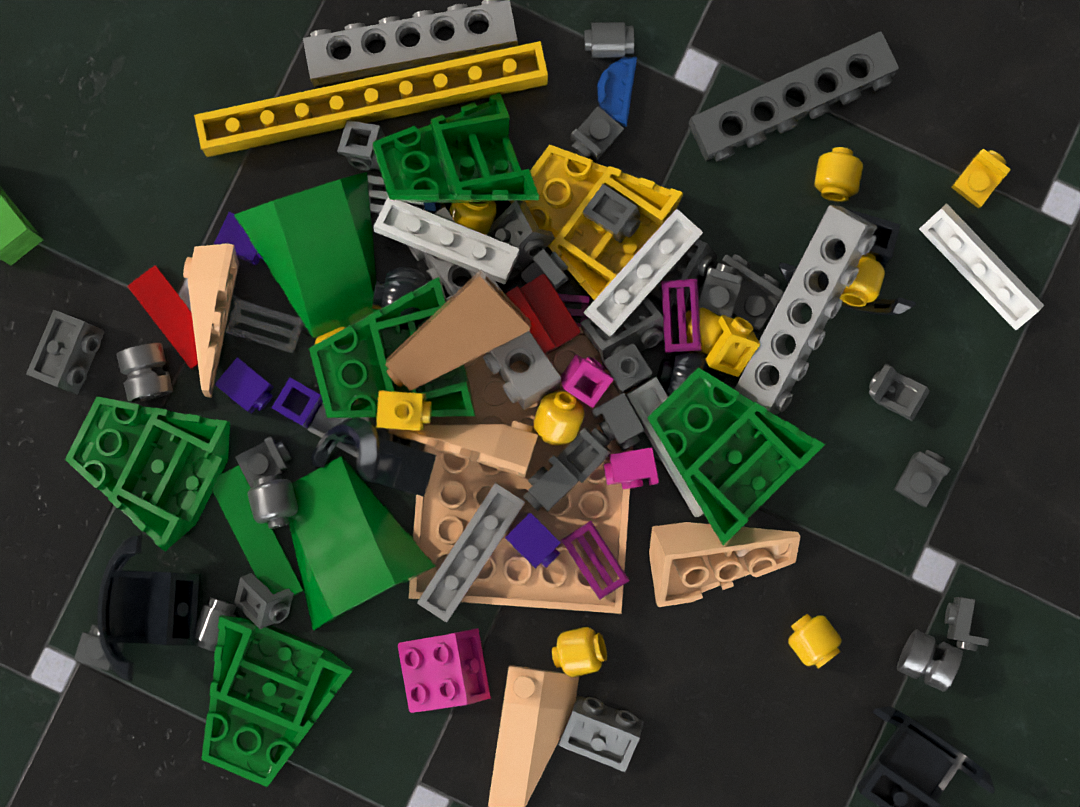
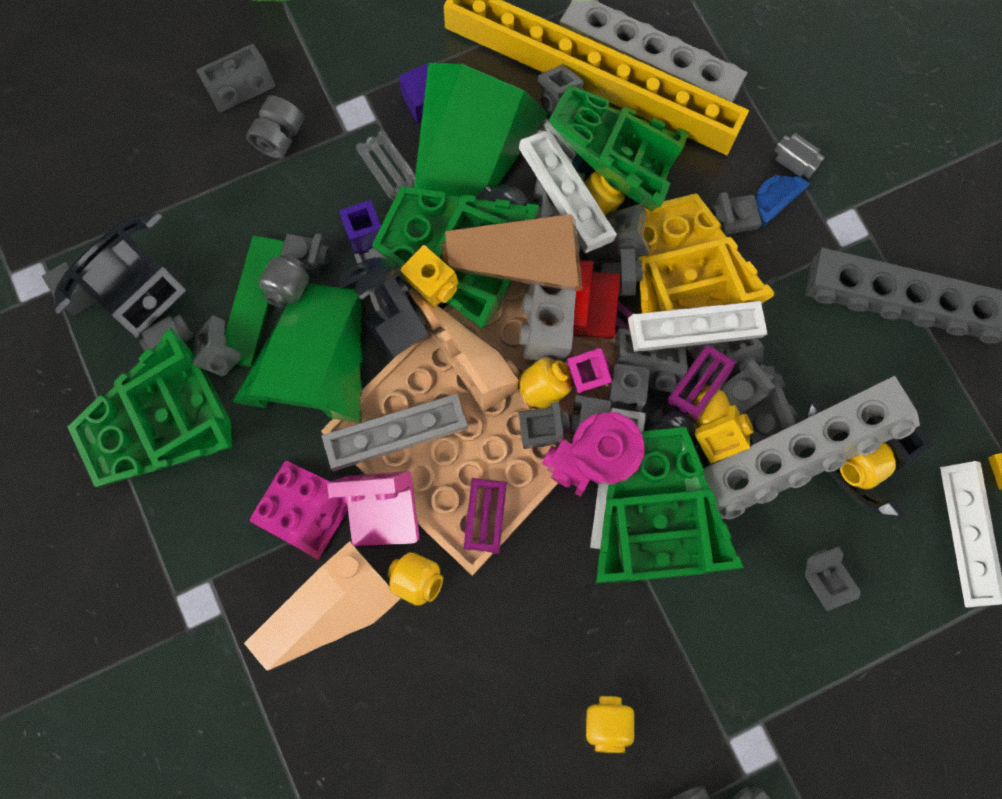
camera: 40 degrees right, 10 degrees down
green wedge [65,397,230,551] -> none
red tile [127,265,198,370] -> none
light nougat wedge [183,244,239,398] -> none
dark purple brick [214,357,274,414] -> none
dark purple brick [505,512,561,568] -> none
dark grey brick [523,455,579,512] -> none
bracket [559,695,644,772] -> none
dark grey bracket [583,184,641,243] -> none
light nougat wedge [649,522,801,607] -> none
yellow head [814,147,863,202] -> none
dark grey bracket [893,450,951,507] -> none
none -> bracket [327,471,420,546]
none -> dark pink tile [572,412,645,485]

